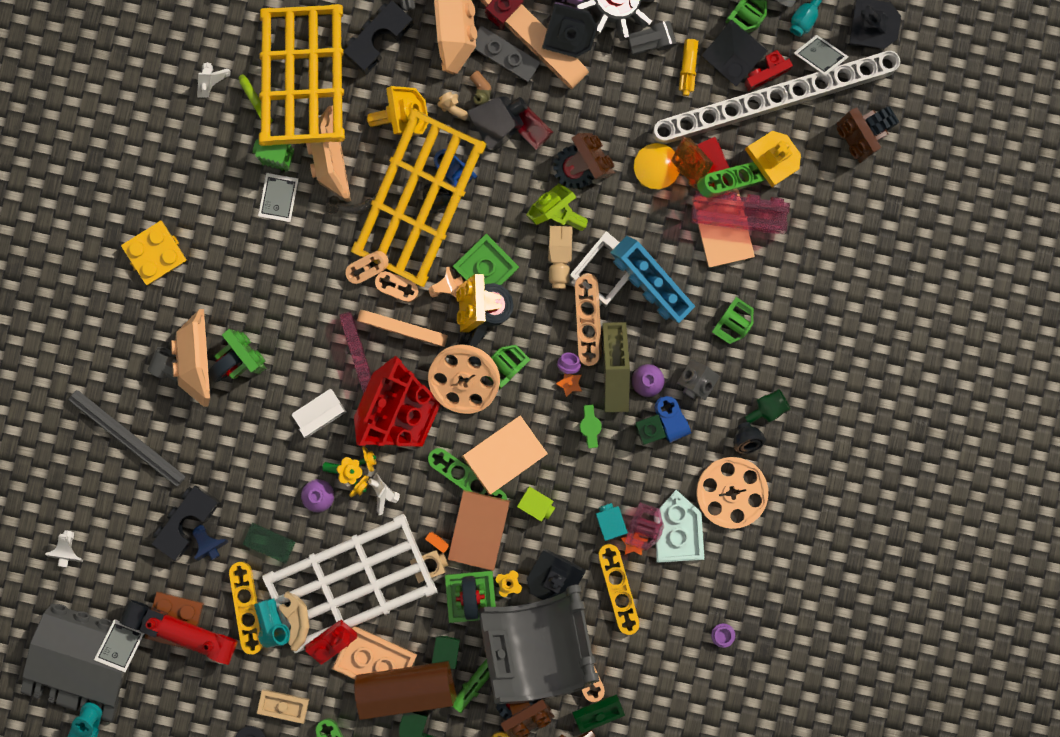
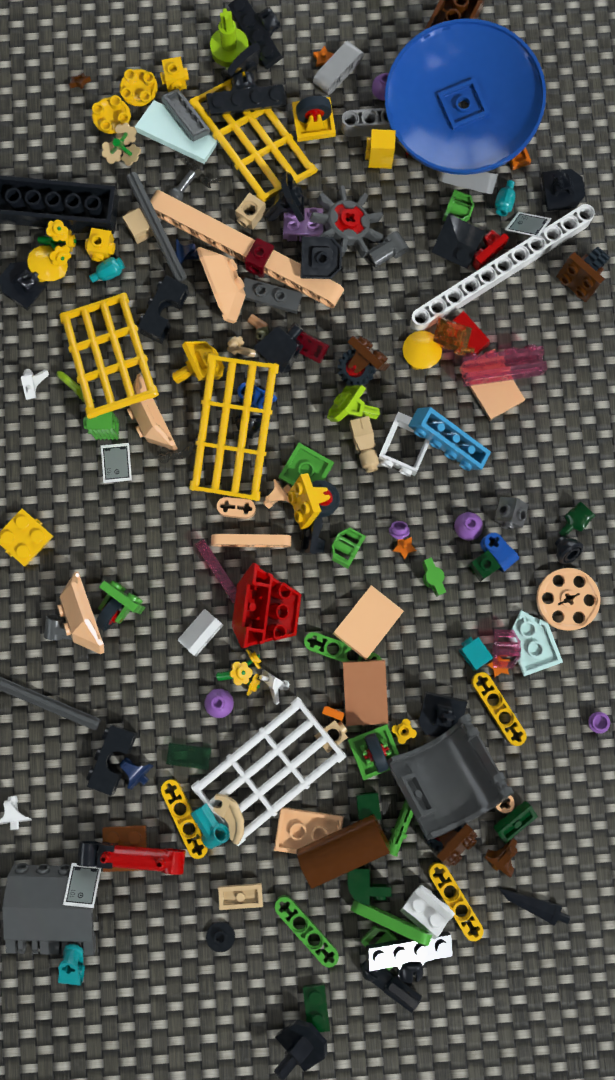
camera: 15 degrees left, 5 degrees down
red hinge [305,620,357,665] -> none
light nougat beam [346,251,389,284] -> none
light nougat wedge [428,345,500,414] -> none
lime brick [517,486,555,522] -> none
light nougat beam [575,273,602,366] -> none
olive arch [602,322,630,412] -> none
yellow piece [679,39,699,96] -> none
bright green beam [697,162,766,198] -> none
bright green piece [712,297,754,344] -> none
yellow piece [745,131,801,187] -> none

